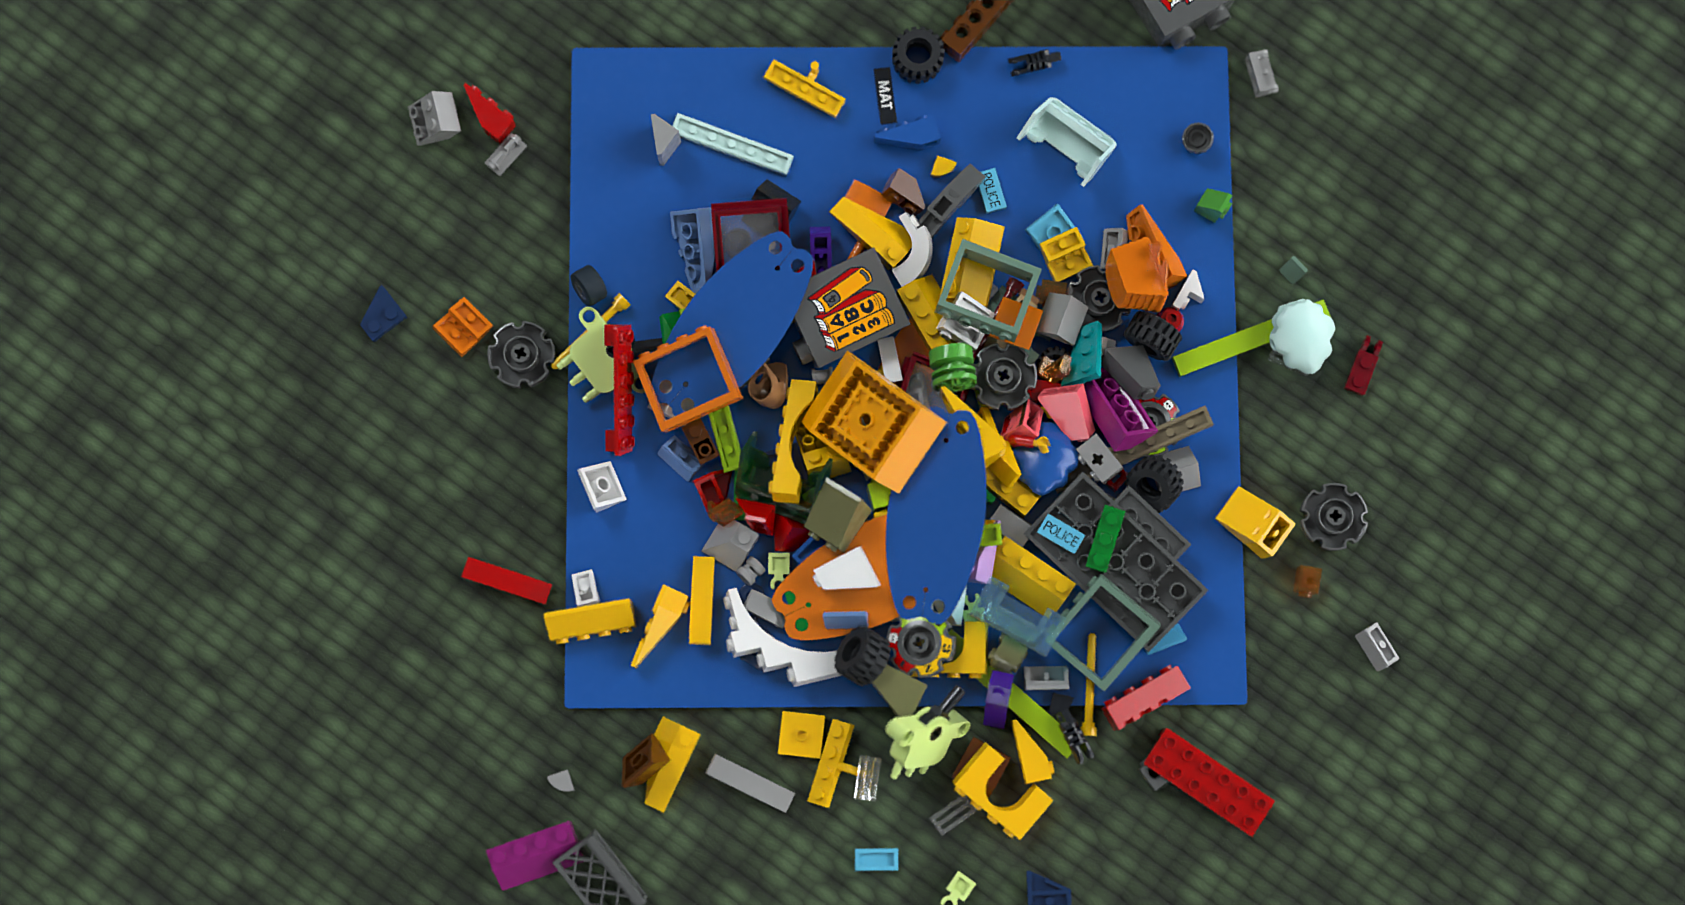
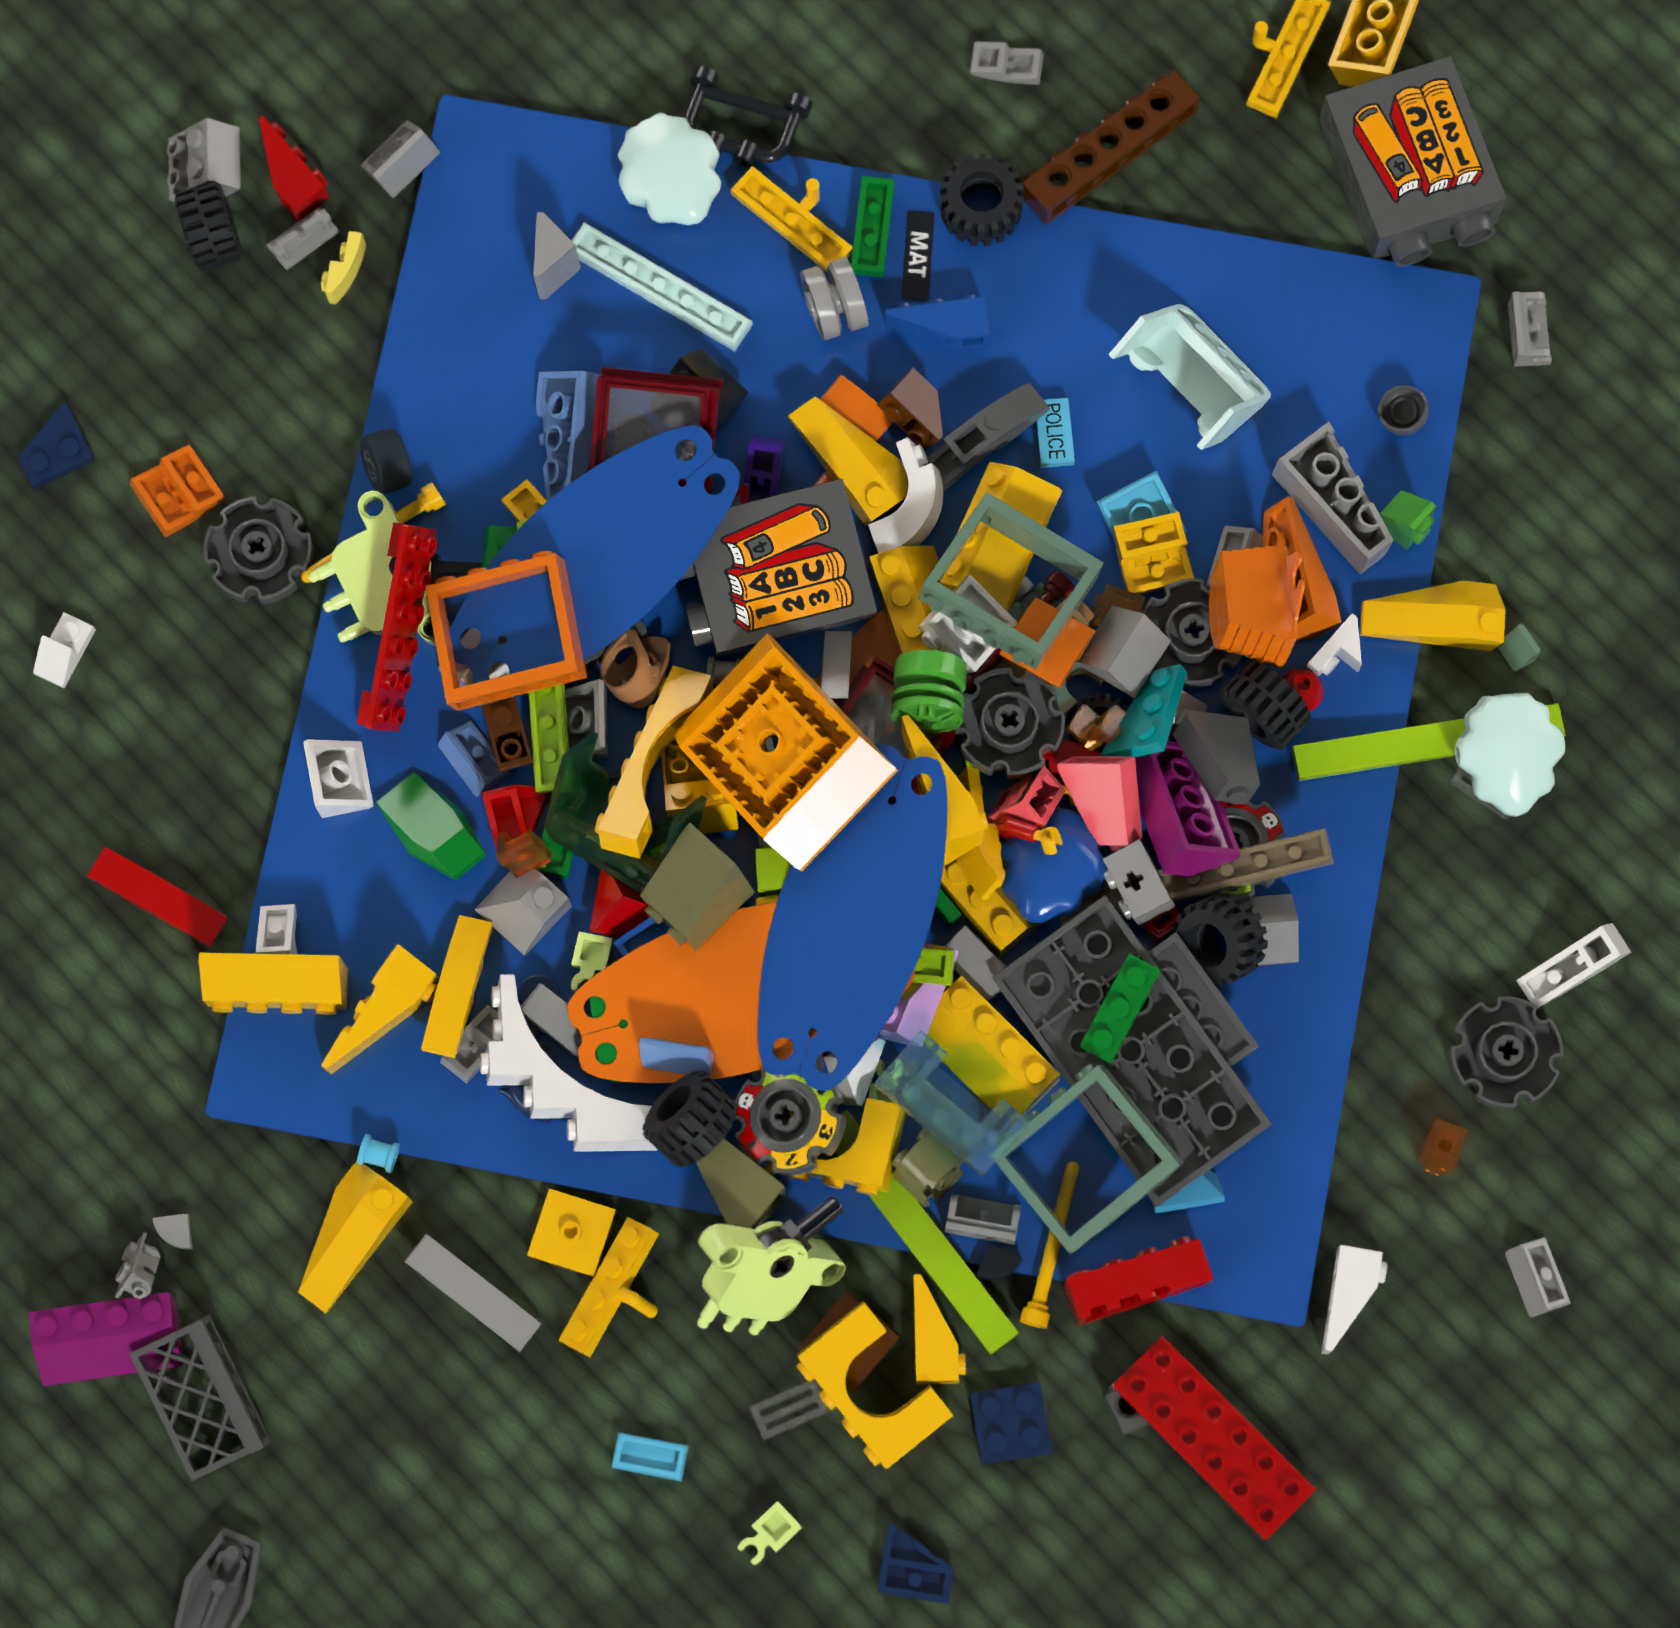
camera: 20 degrees right, 5 degrees down
reddish brown slope [622,733,670,788] -> none
red slope [735,498,776,536] -> none
light grey wheel [736,556,765,586] -> none
white slope [813,546,881,590] -> none
clear tile [854,755,881,801] -> none
yellow tile [930,156,957,177] -> none
dark purple slope [983,670,1014,729] -> none
black hinge [1008,49,1062,77] -> none
medium azure tile [1037,514,1085,554] -> none
black hinge [1056,709,1094,765] -> none
yellow slope [1215,486,1296,559] -> none
dark red hinge [1344,335,1383,396] -> none
none -> white slope [33,612,96,688]
none -> light grey hinge [115,1232,161,1299]
none -> black tyre [175,180,242,272]
none -> light yellow slope [321,231,366,304]
none -> medium azure bush [357,1134,400,1173]
none -> light grey slope [360,120,440,198]
none -> green piece [376,772,486,881]
none -> light grey slope [440,1005,498,1084]
none -> light grey slope [565,679,608,760]
none -> light aqua piece [618,112,722,226]
none -> black bar [683,66,813,168]
none -> light grey wheel [800,257,869,341]
none -> green plate [851,176,895,277]
none -> dark blue plate [970,1382,1052,1465]
none -> light grey wedge [1272,422,1394,575]
none -> white slope [1321,1245,1387,1354]
none -> yellow wedge [1360,580,1506,652]
none -> white slope [1516,923,1631,1009]

